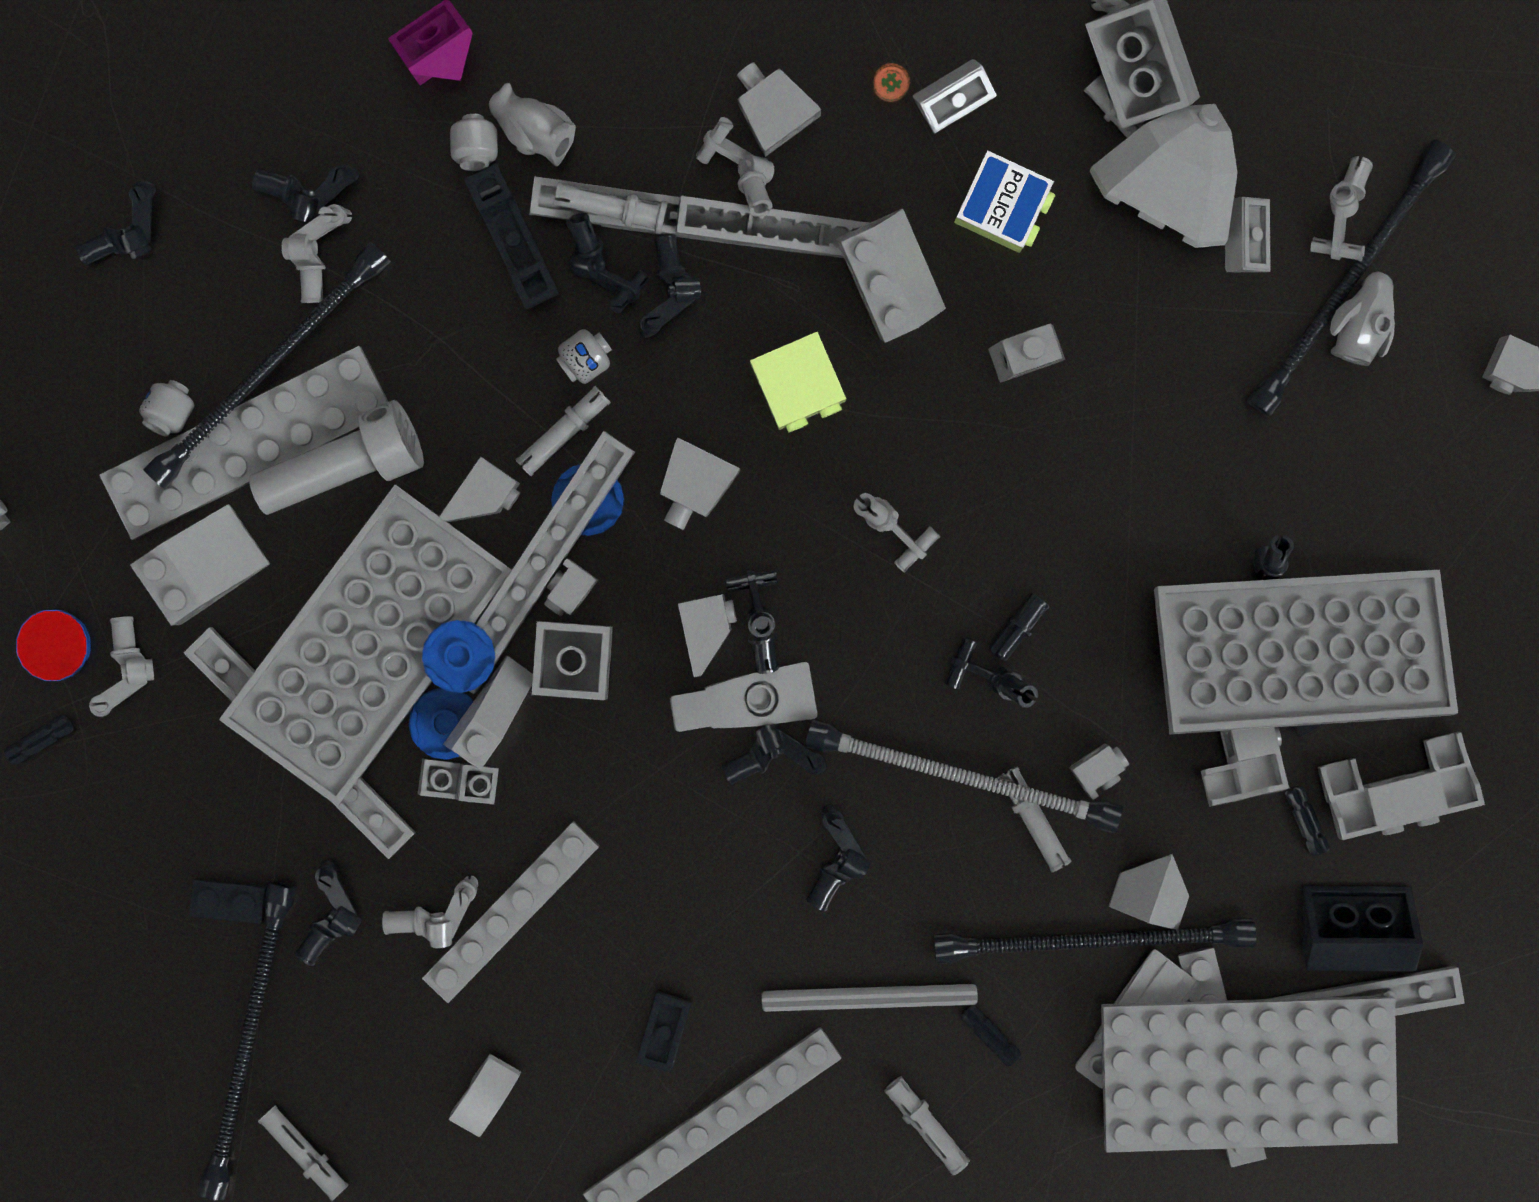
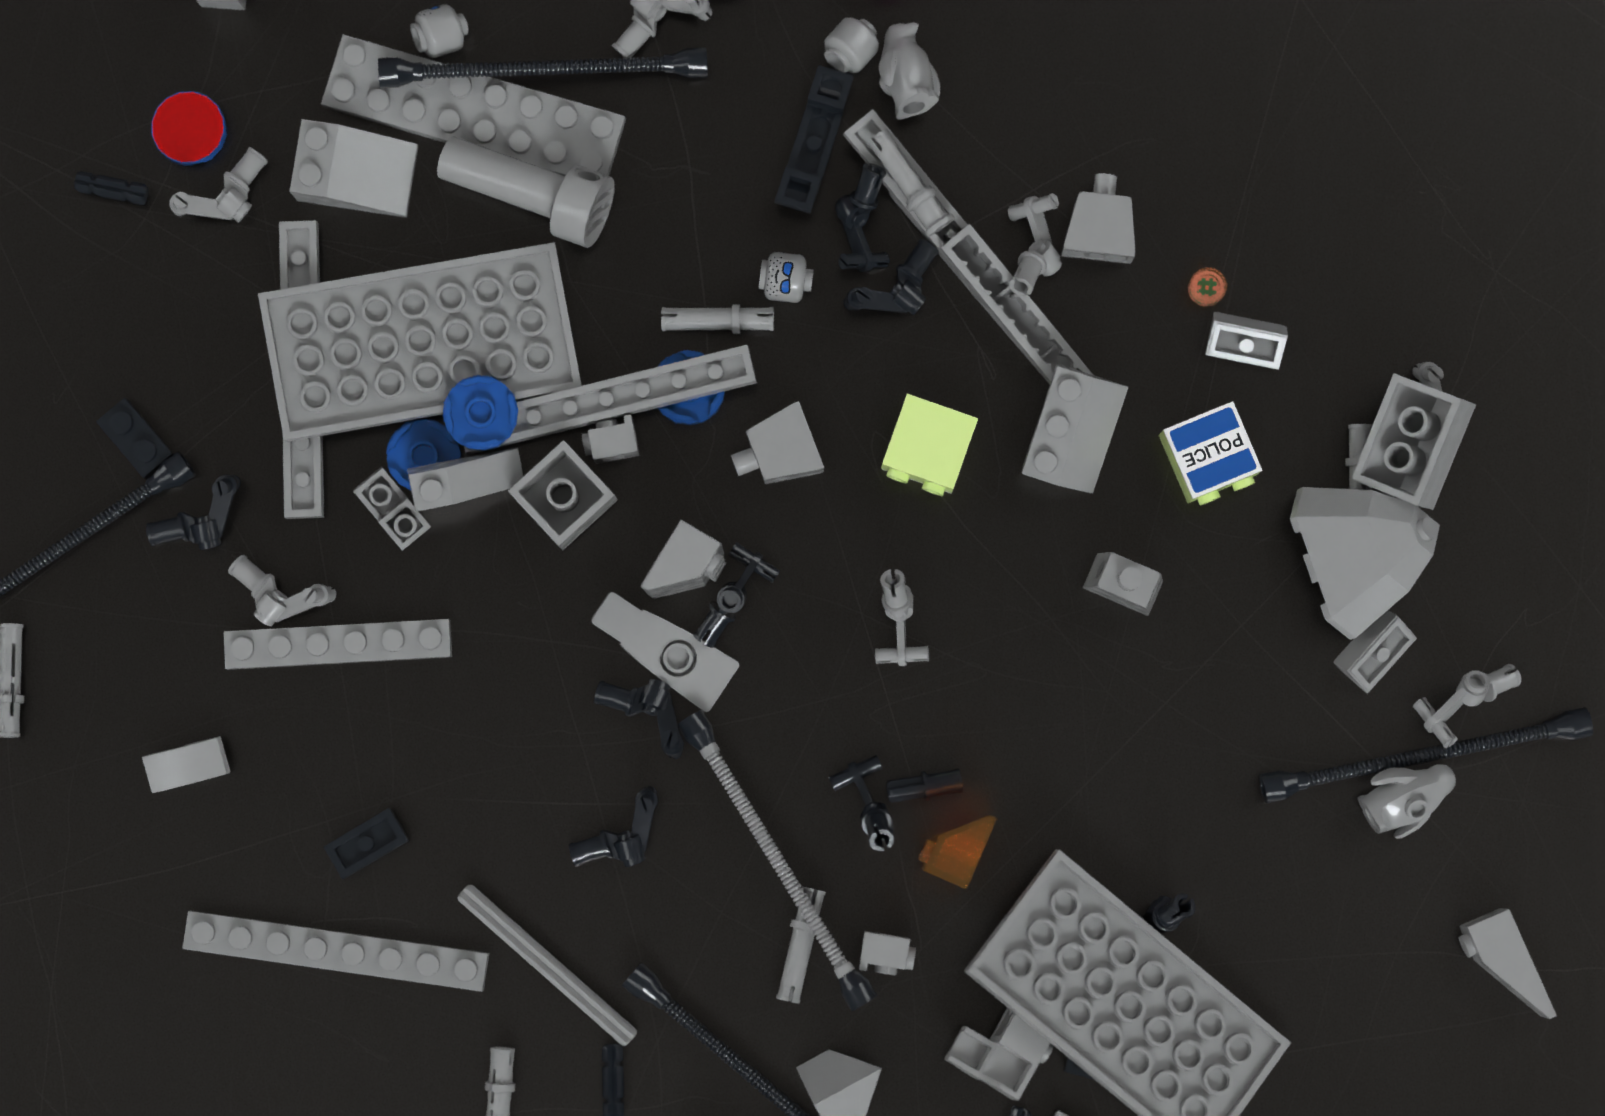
camera: 45 degrees right, 5 degrees down
light grey slope [439,457,520,522] -> none
none -> clear orange slope [918,815,997,889]

